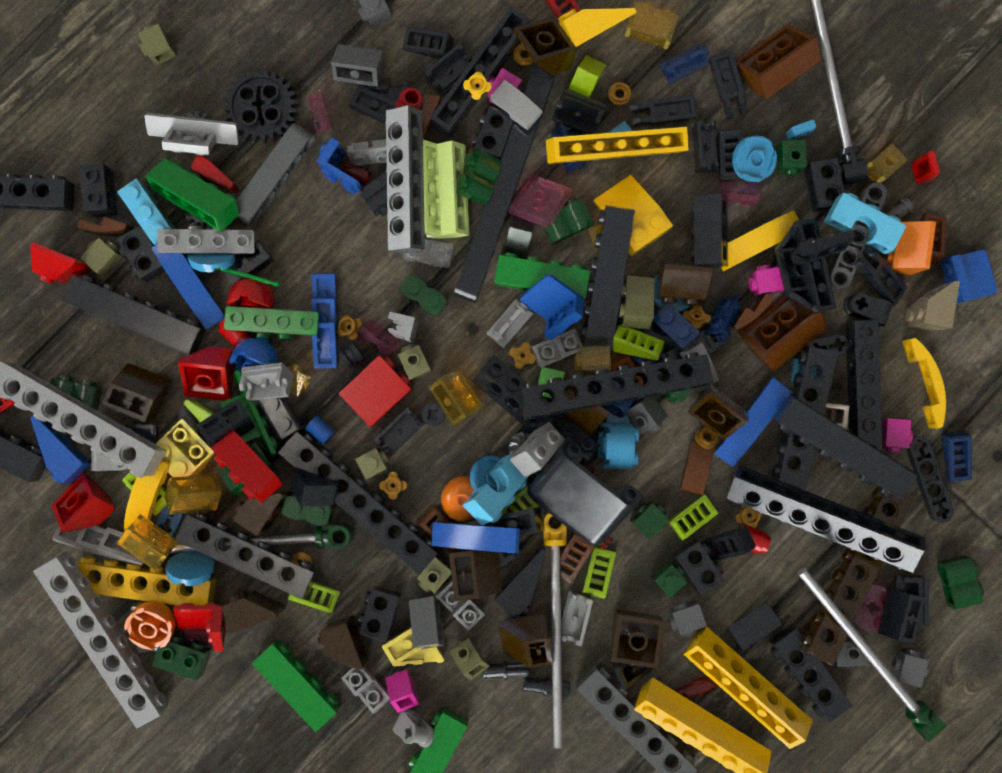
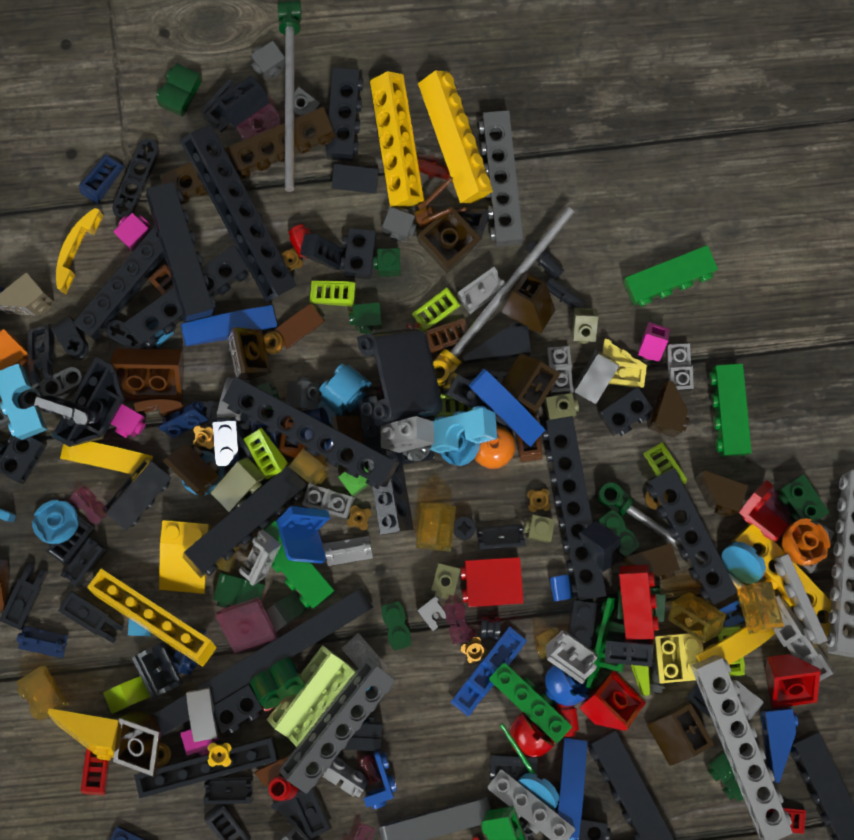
camera: 150 degrees left, 5 degrees down
light grey piece [393,708,434,748] -> none
pearl gold plate [608,82,631,106] -> none
dark green brick [777,140,807,176] -> none
none -> light grey hinge [239,529,282,586]
none -> reddish brown plant [415,177,467,228]
none -> light grey plate [774,554,828,644]

